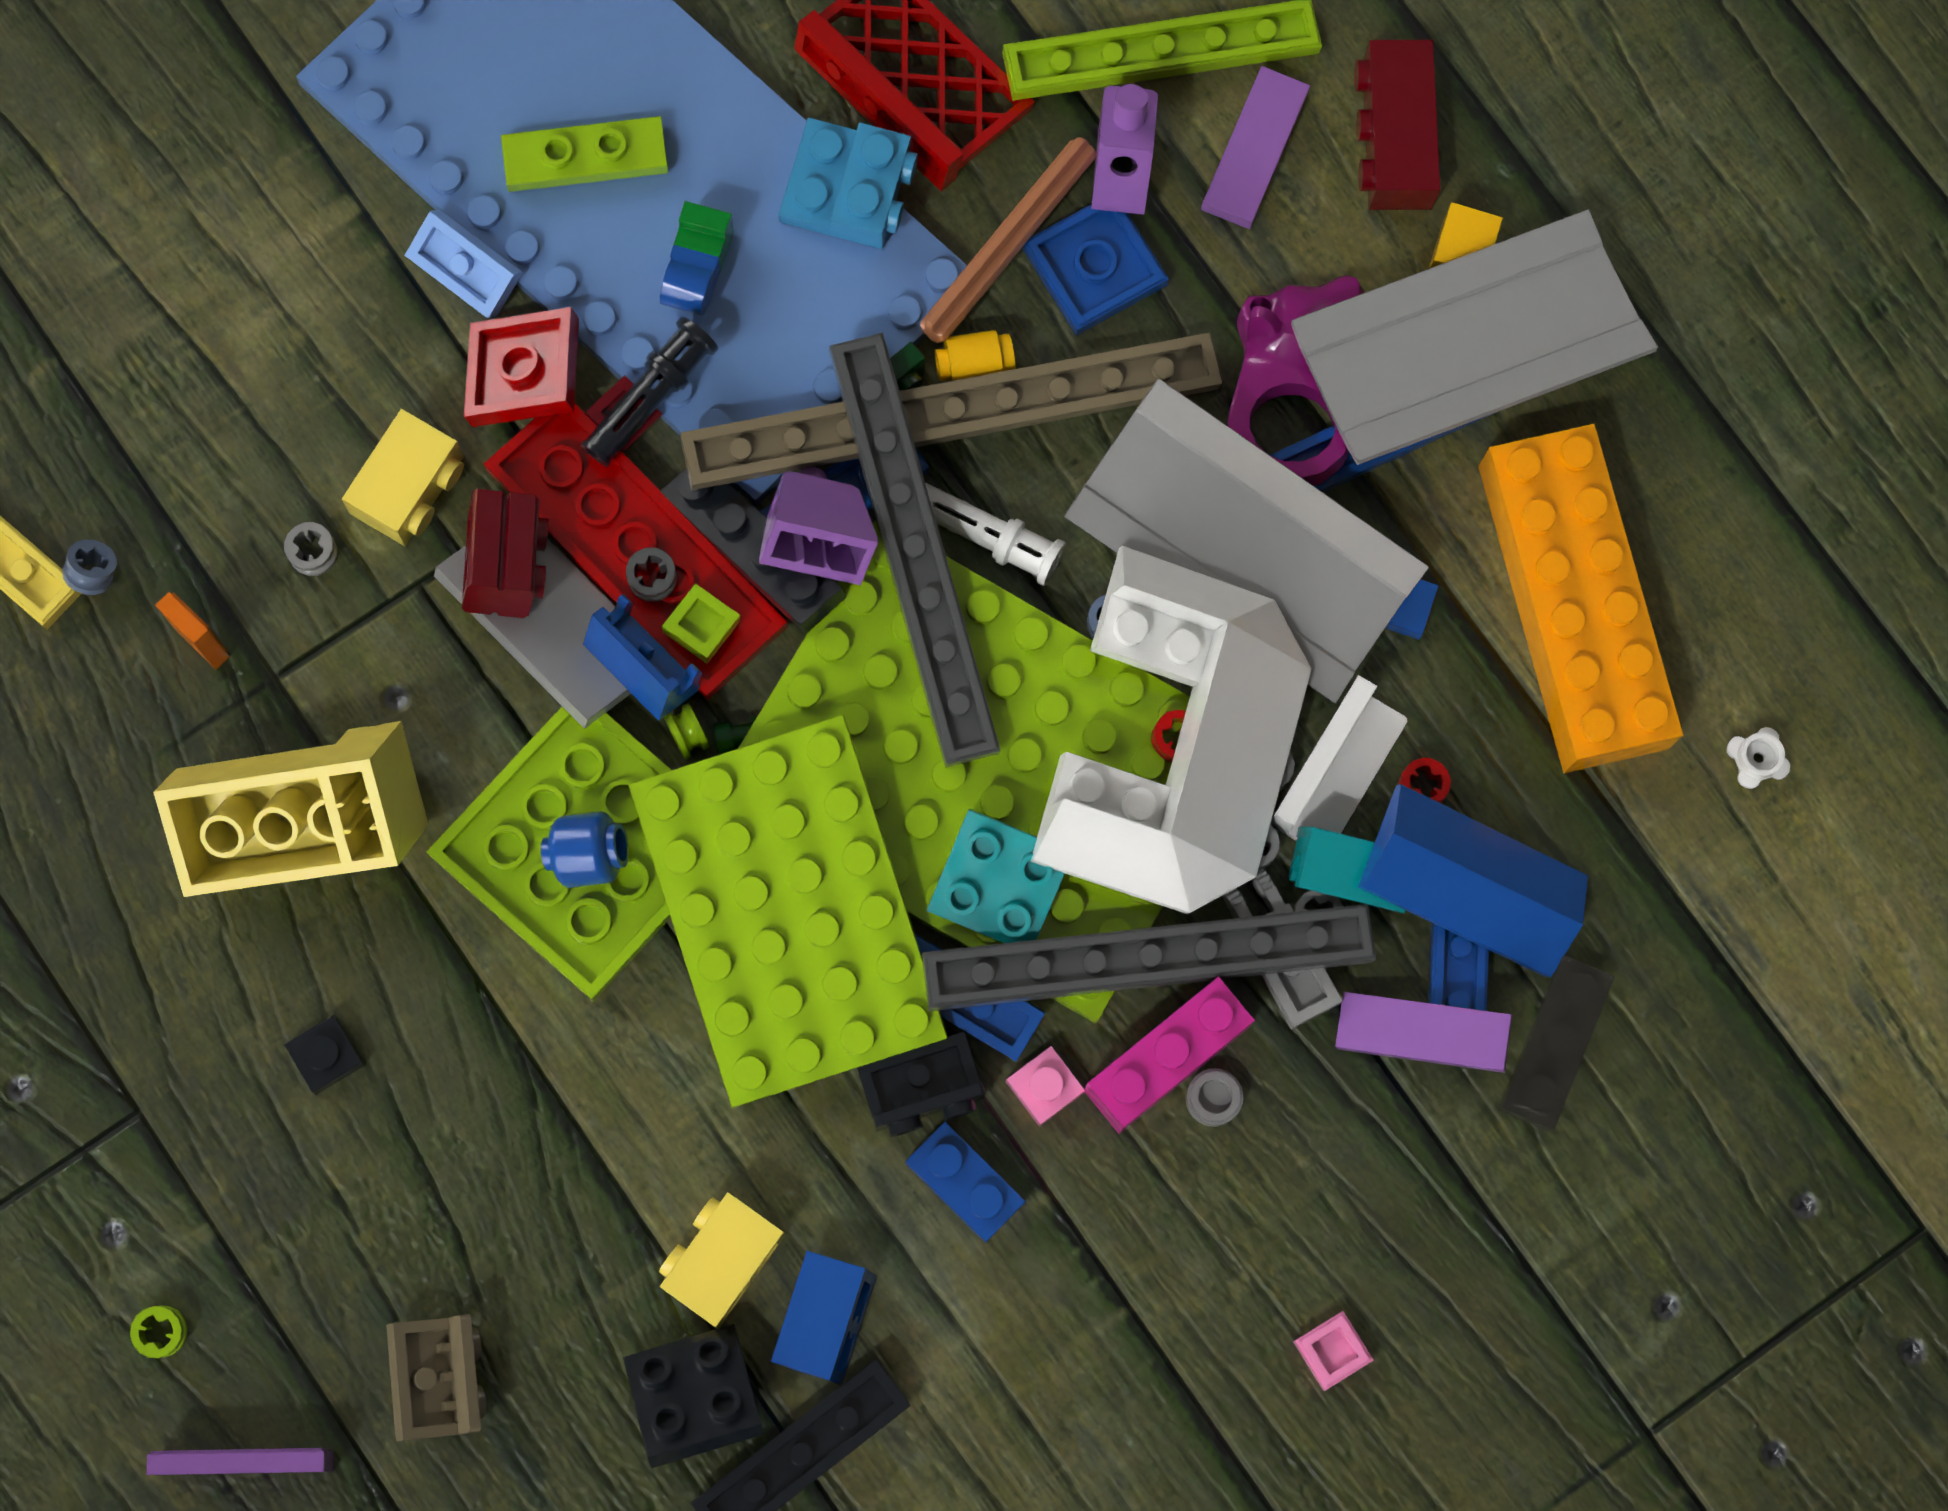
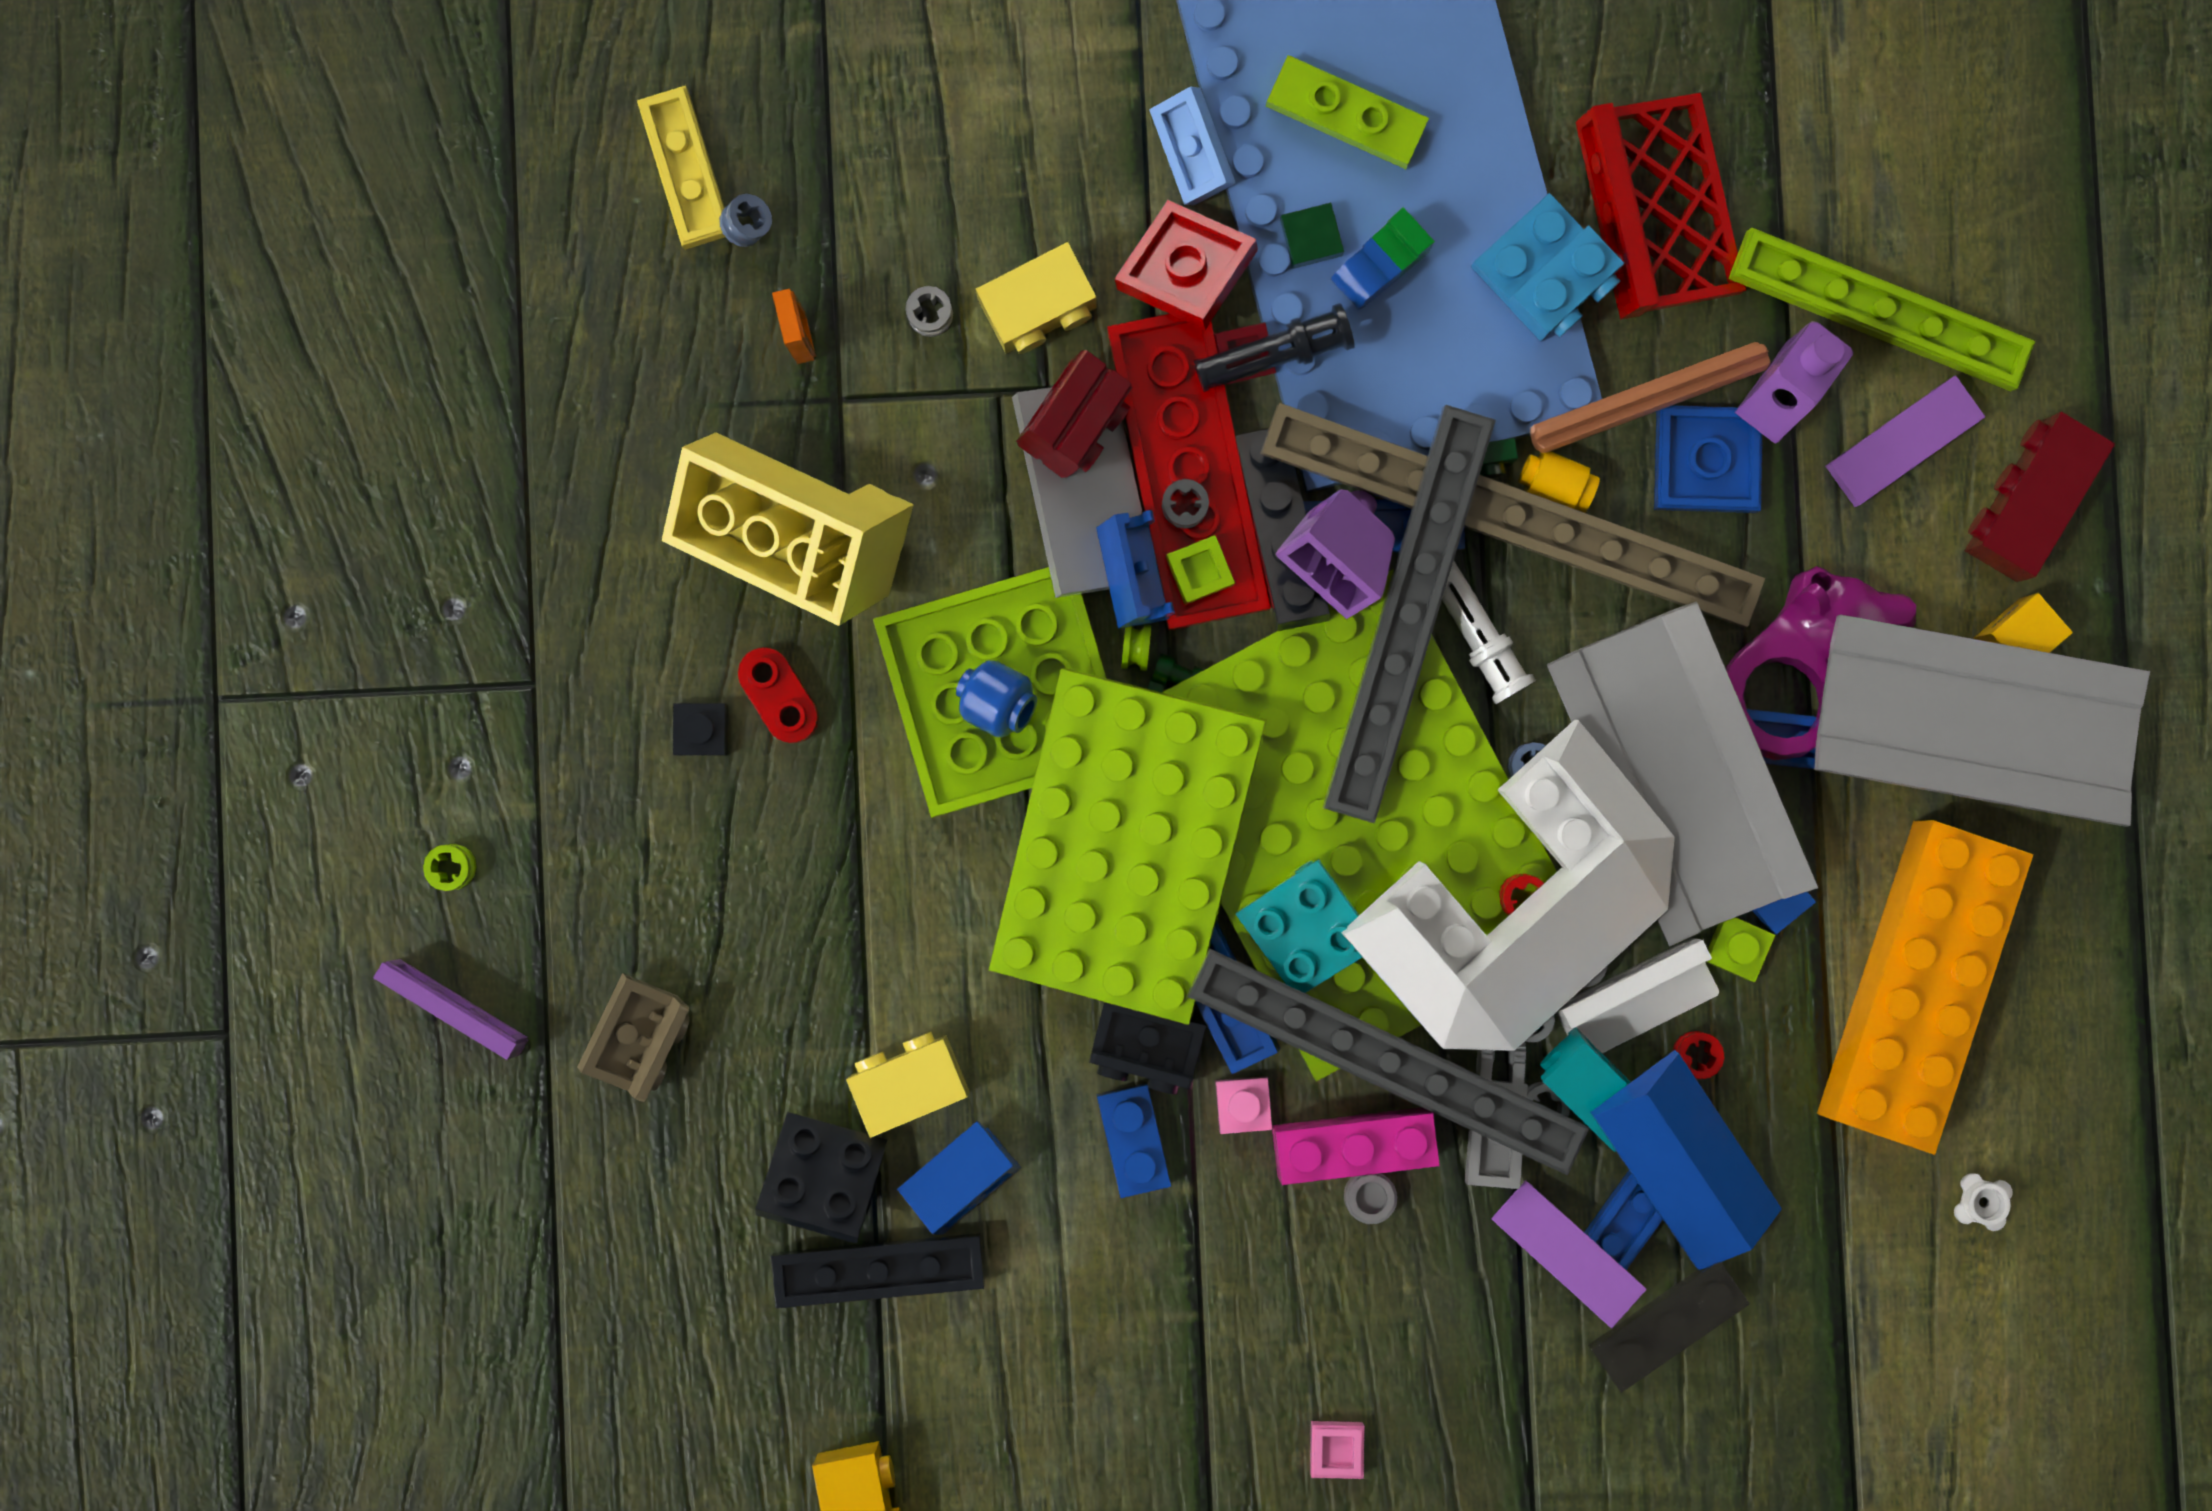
camera: 40 degrees right, 10 degrees up
none -> red plate [738,647,819,743]
none -> dark green tile [1280,202,1344,269]
none -> lime plate [1706,917,1775,982]

